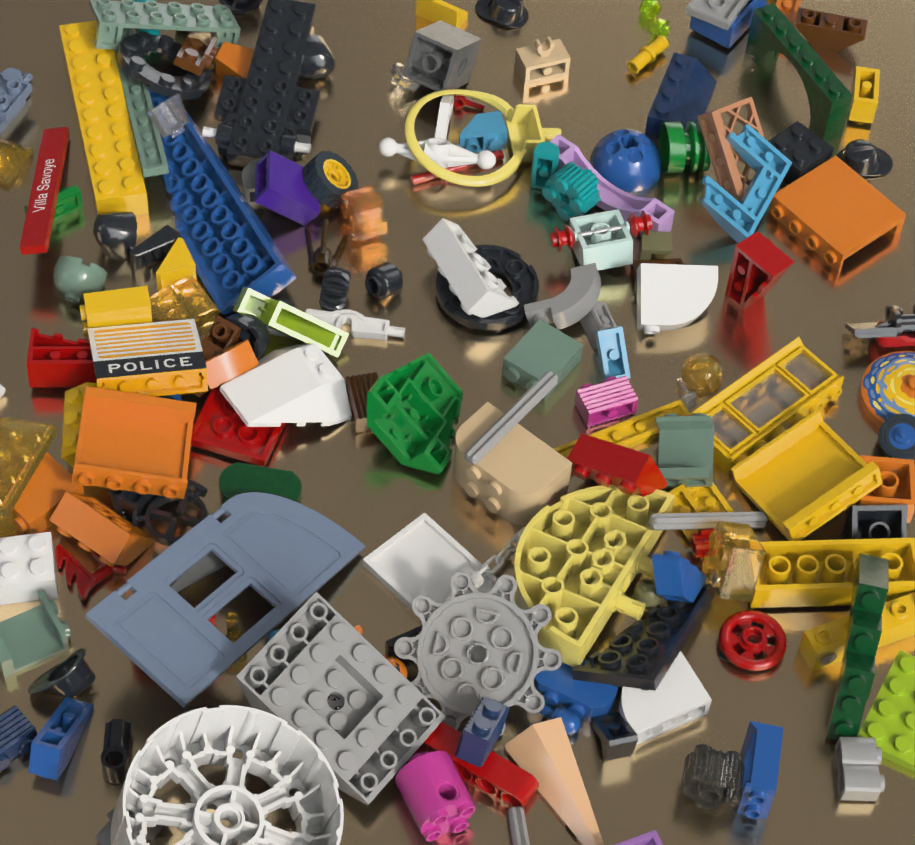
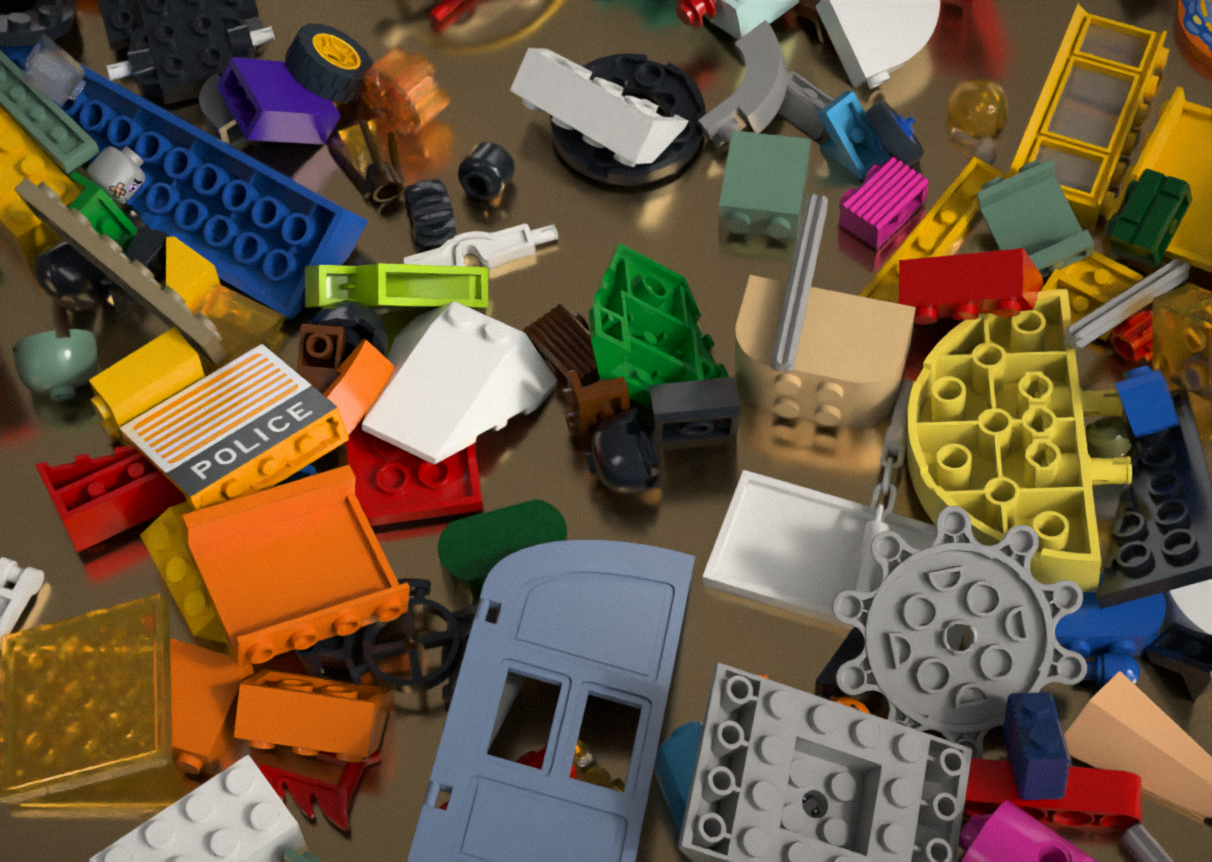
camera: 20 degrees left, 5 degrees up
none -> dark tan plate [14,177,227,366]
none -> green panel [68,171,138,253]
none -> light grey head [86,146,145,205]
none -> clear yellow tile [338,119,378,167]
none -> reddish brown bracket [562,369,630,451]
none -> black cylinder [586,407,661,495]
none -> black slope [649,377,741,445]
none -> black wheel [865,100,925,167]
none -> dark green brick [1106,168,1193,269]

